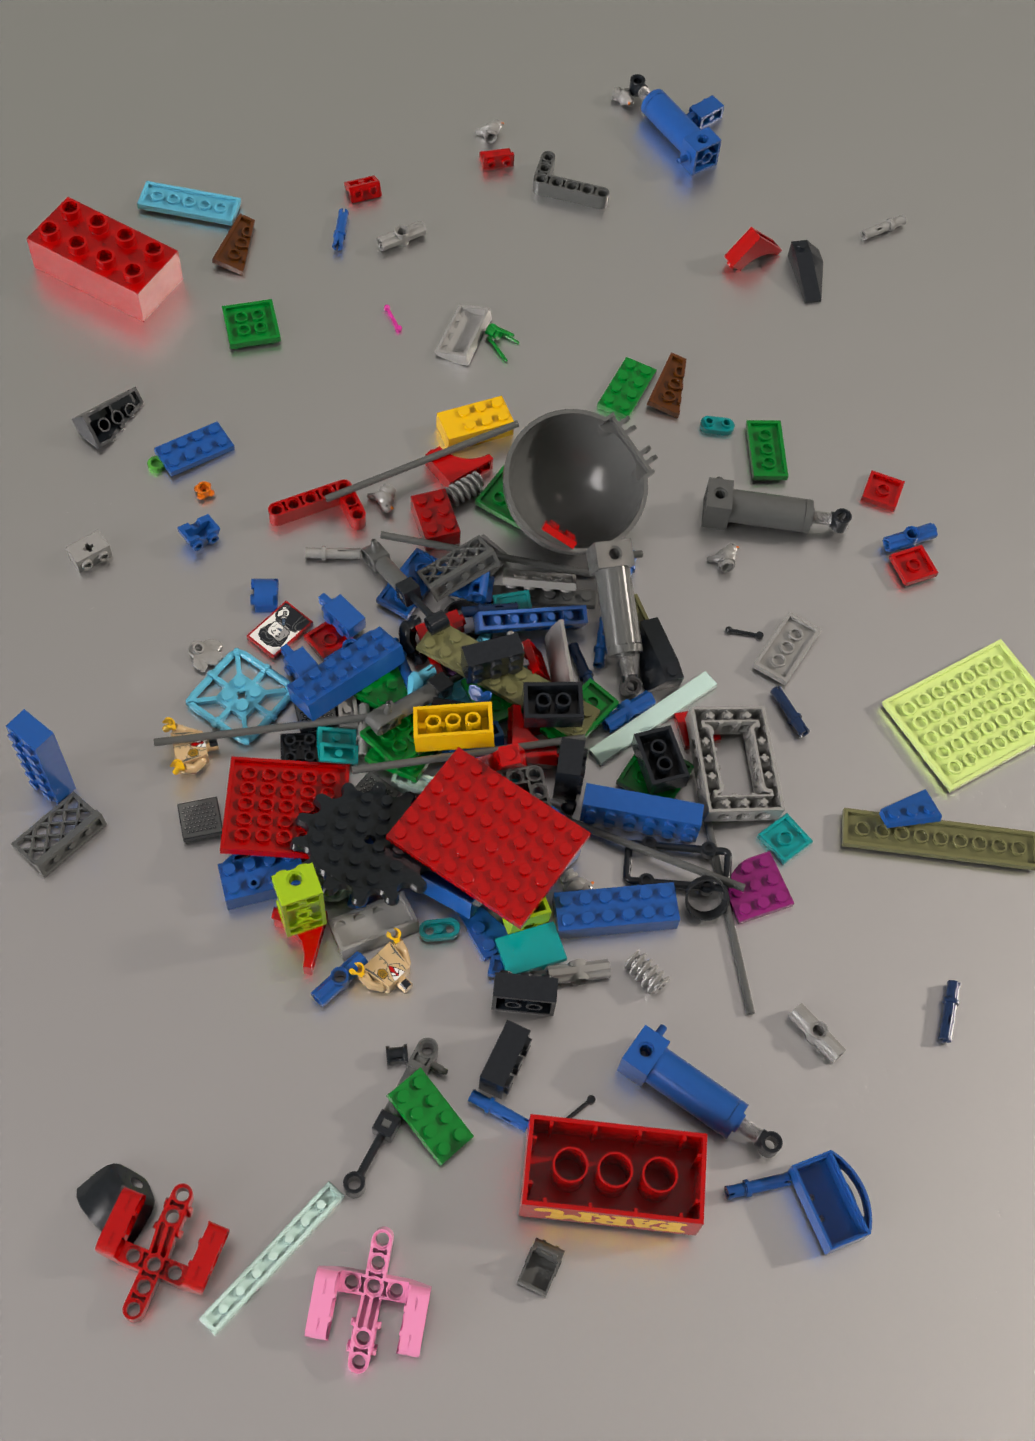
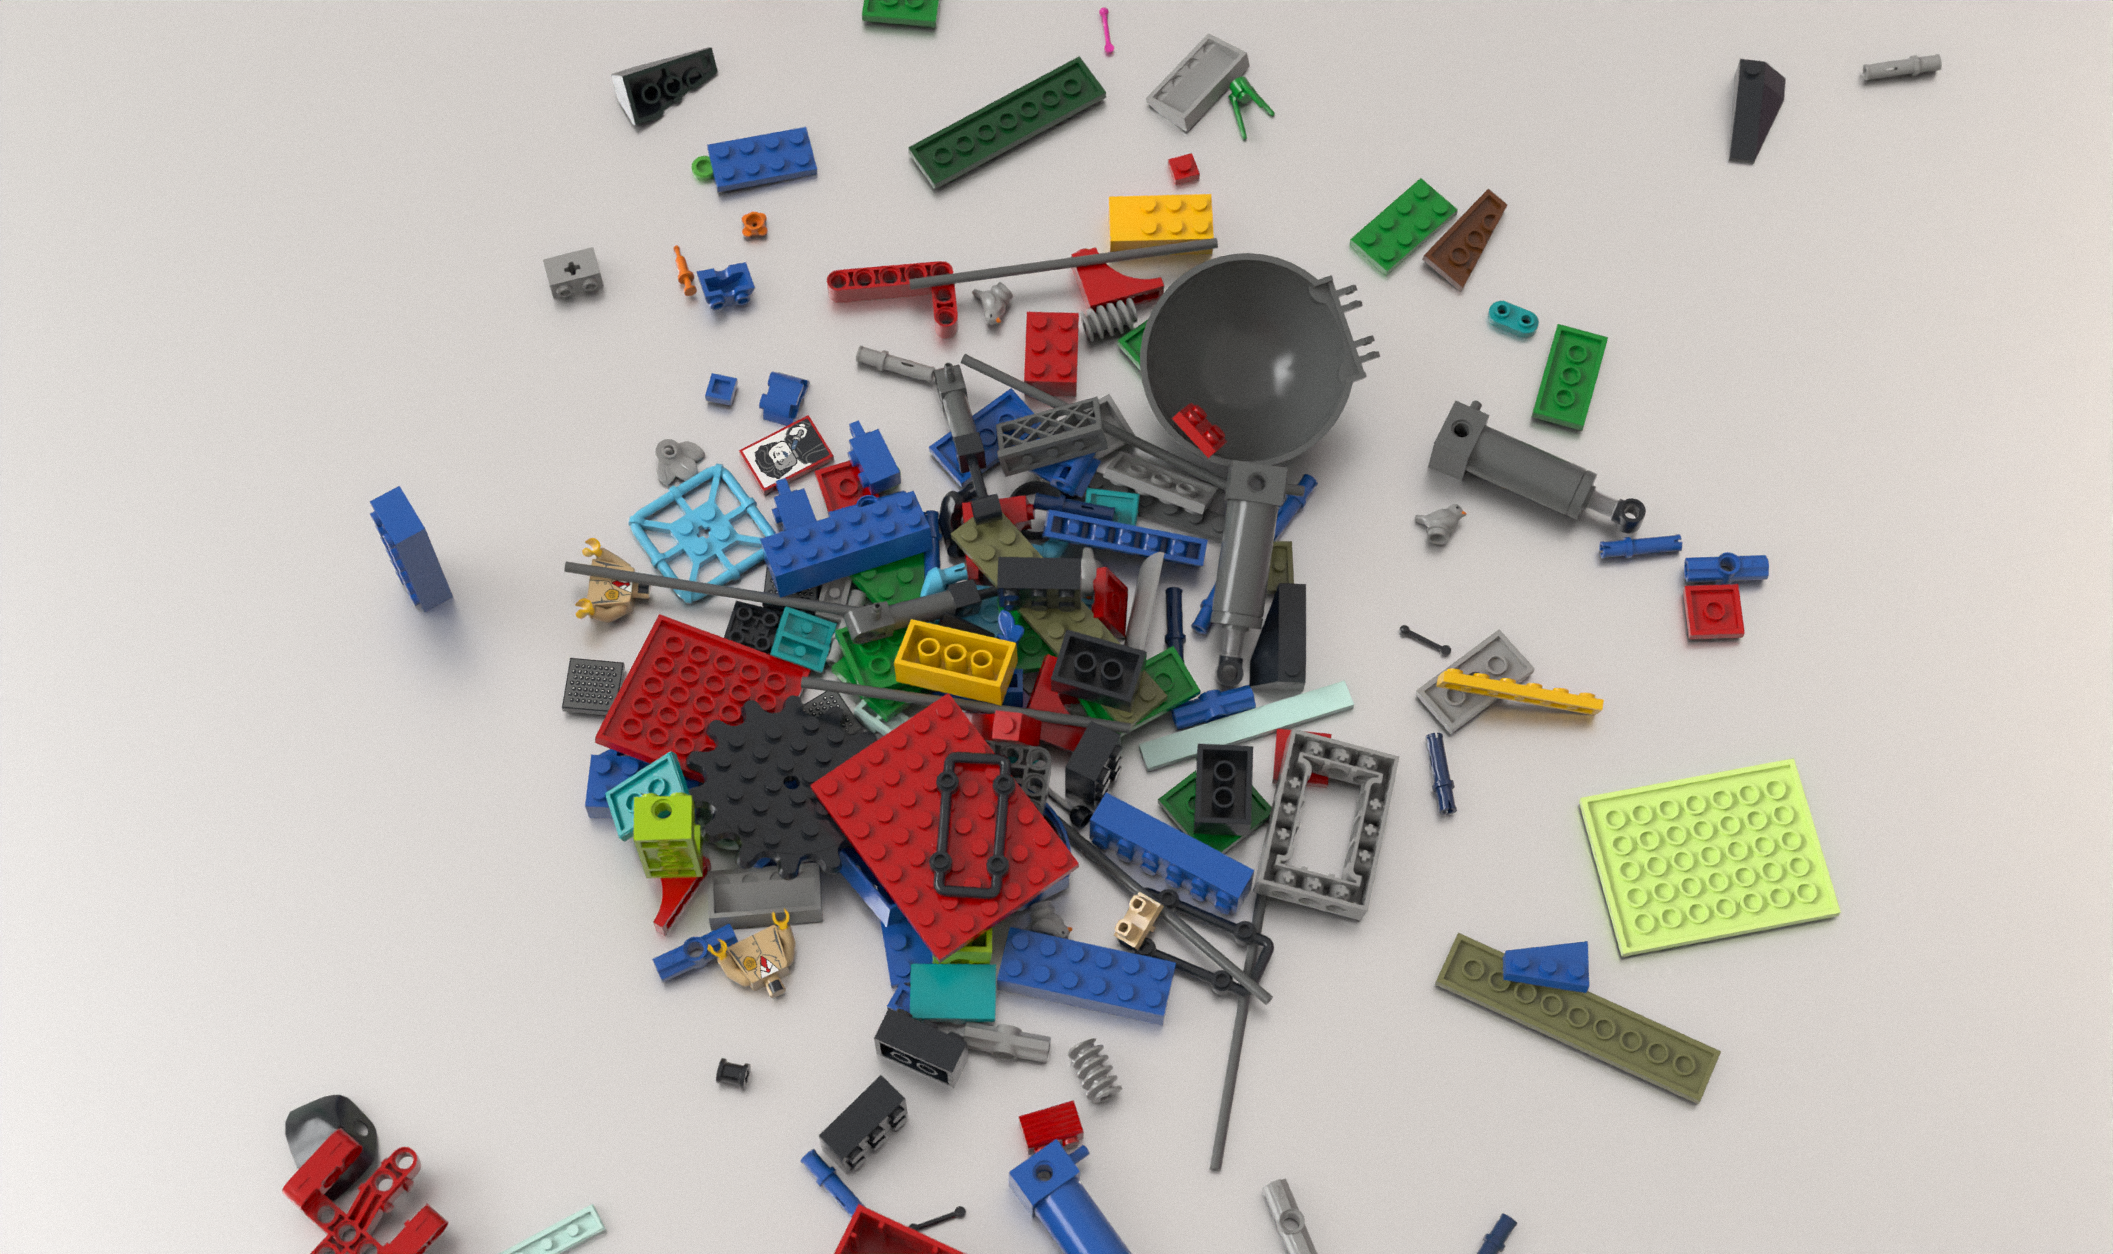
camera: 25 degrees right, 5 degrees up
dark grey fence [11,791,107,878] -> none
piece [343,1038,448,1199] -> none
green plate [386,1067,474,1165] -> none
teal plate [419,918,460,942] -> none
black tyre [685,876,730,921] -> none
red arch [724,227,782,271] -> none
magenta plate [728,851,794,925] -> none
teal tile [757,813,813,865] -> none
red tile [861,470,905,512] -> none
none -> teal tile [605,751,690,842]
none -> orange piece [673,245,697,296]
none -> blue plate [705,373,738,406]
none -> dark green plate [908,56,1106,190]
none -> black bar [929,752,1016,899]
none -> red brick [1018,1100,1084,1155]
none -> tan hips [1114,892,1164,950]
none -> red plate [1168,153,1200,186]
none -> yellow plate [1436,668,1604,716]
none -> blue pin [1599,534,1682,559]

